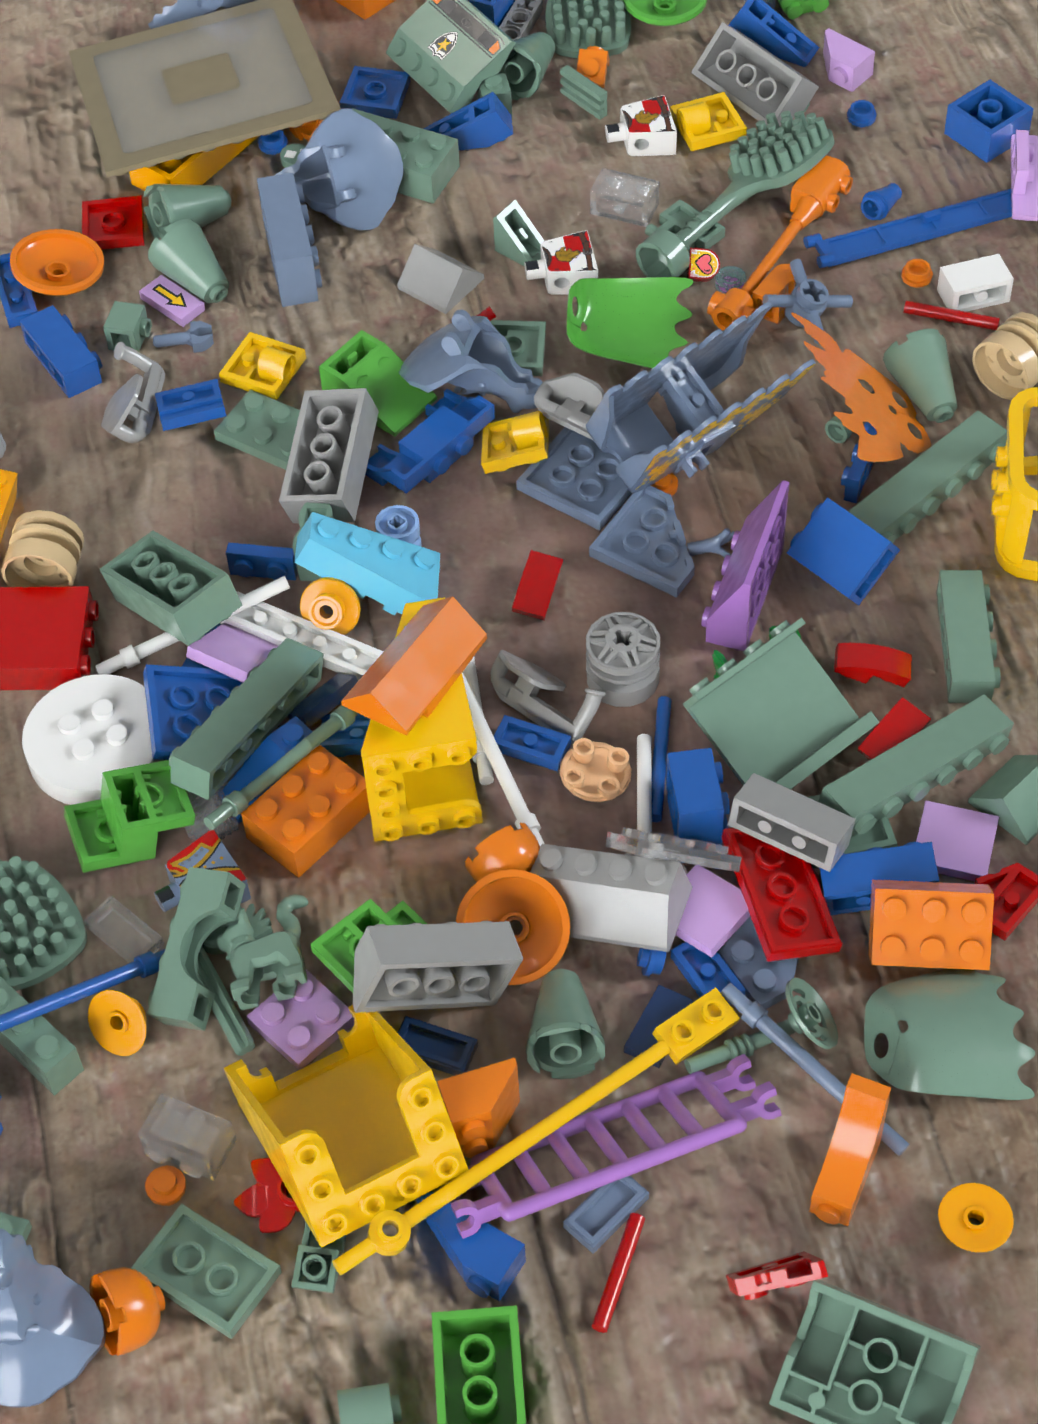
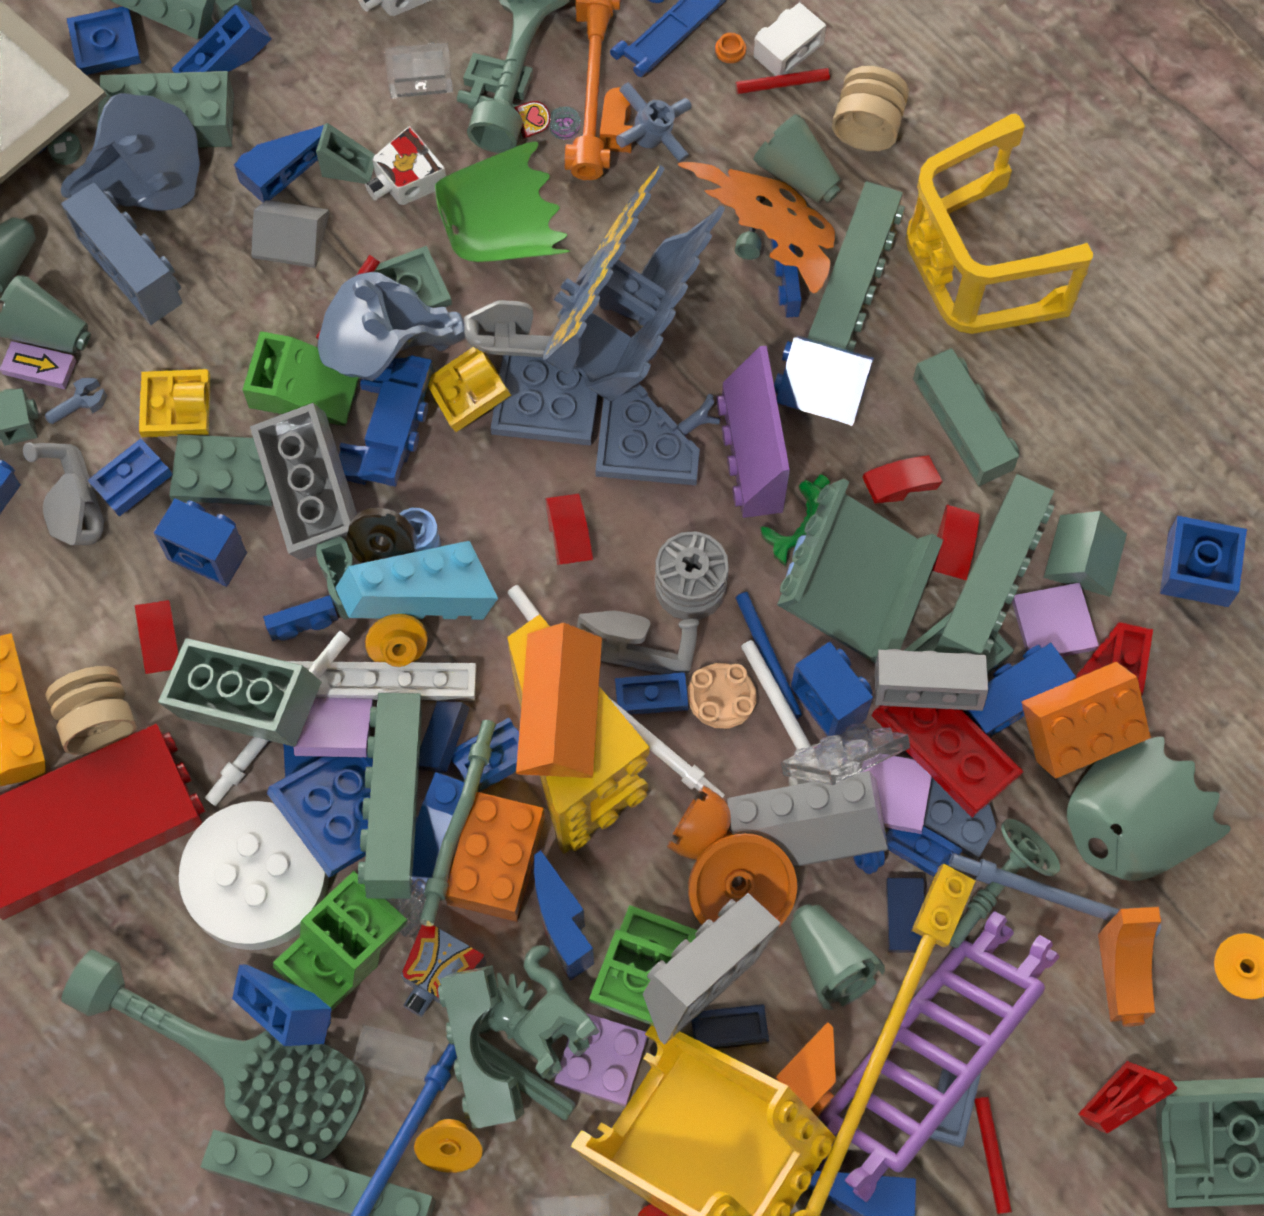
camera: 30 degrees left, 15 degrees up
none -> red slope [134,600,179,674]
none -> blue brick [154,498,247,587]
none -> blue slope [232,964,332,1046]
none -> blue slope [234,125,324,203]
none -> dark brown plate [346,507,417,563]
none -> blue slope [534,850,594,981]

